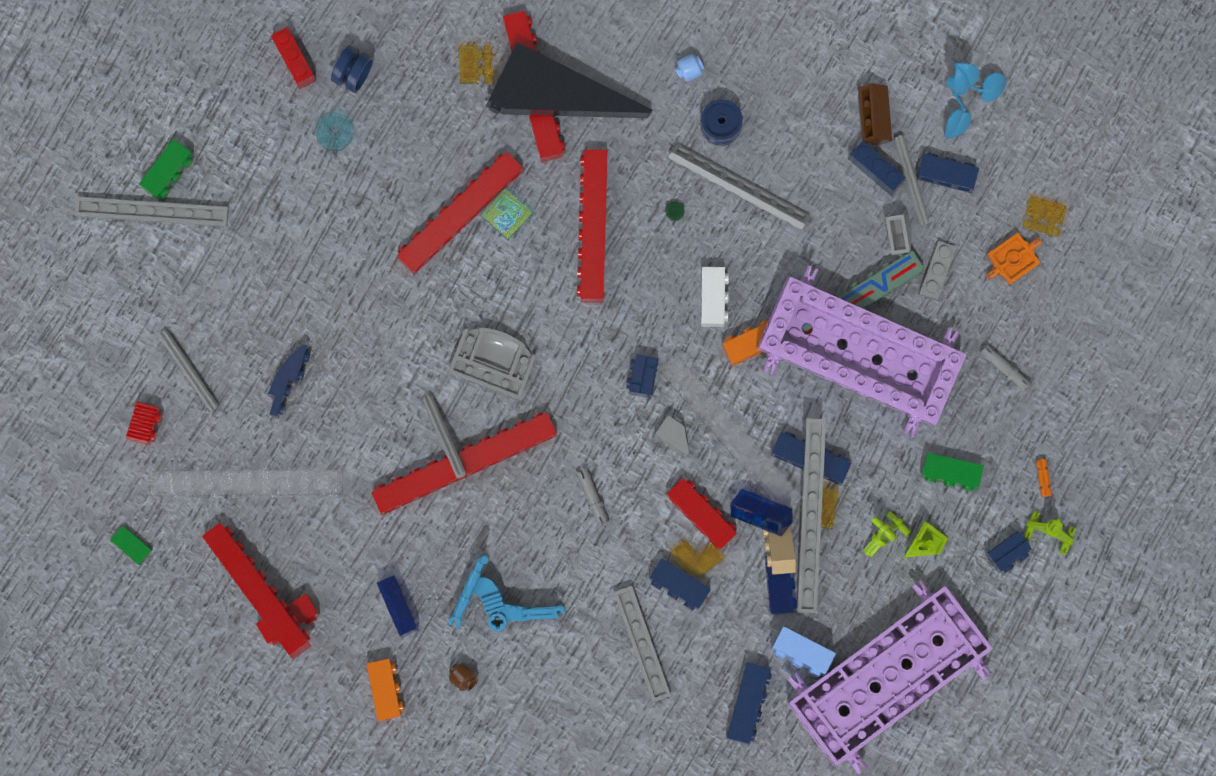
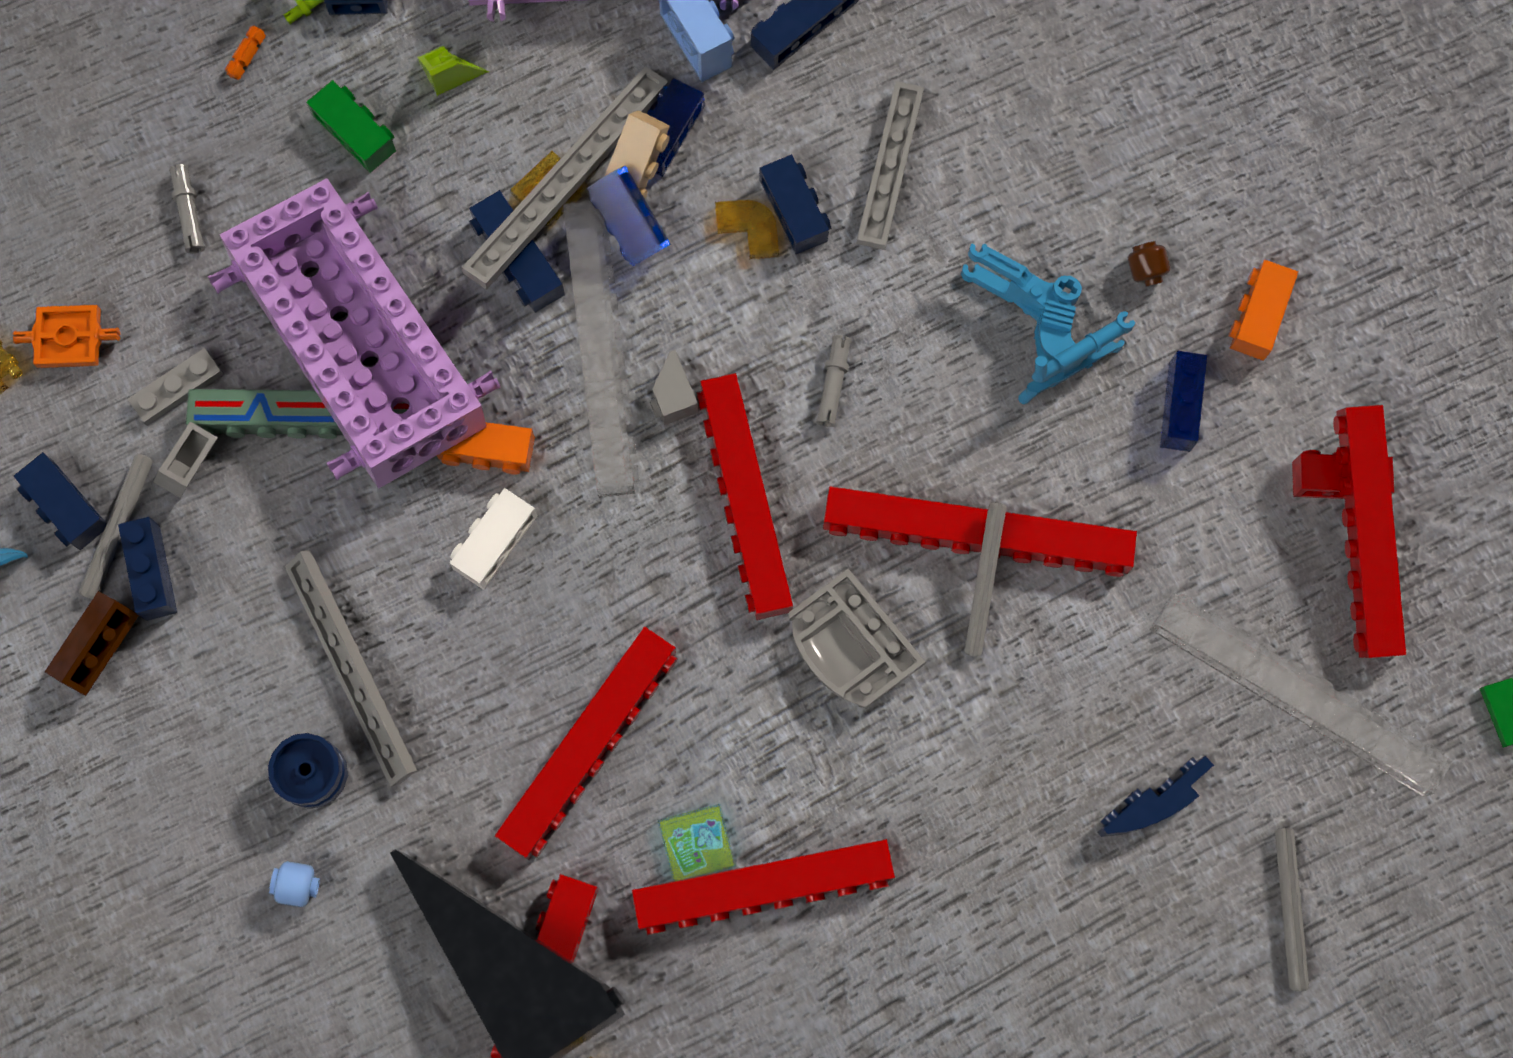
camera: 150 degrees left, 5 degrees down
red brick [126,401,163,446] -> none
dark blue brick [626,354,659,398] -> none
dark green tile [666,202,685,221] -> none
red brick [666,478,737,551] -> none
lime axle [863,511,911,557] -> none
none -> red brick [696,373,793,620]

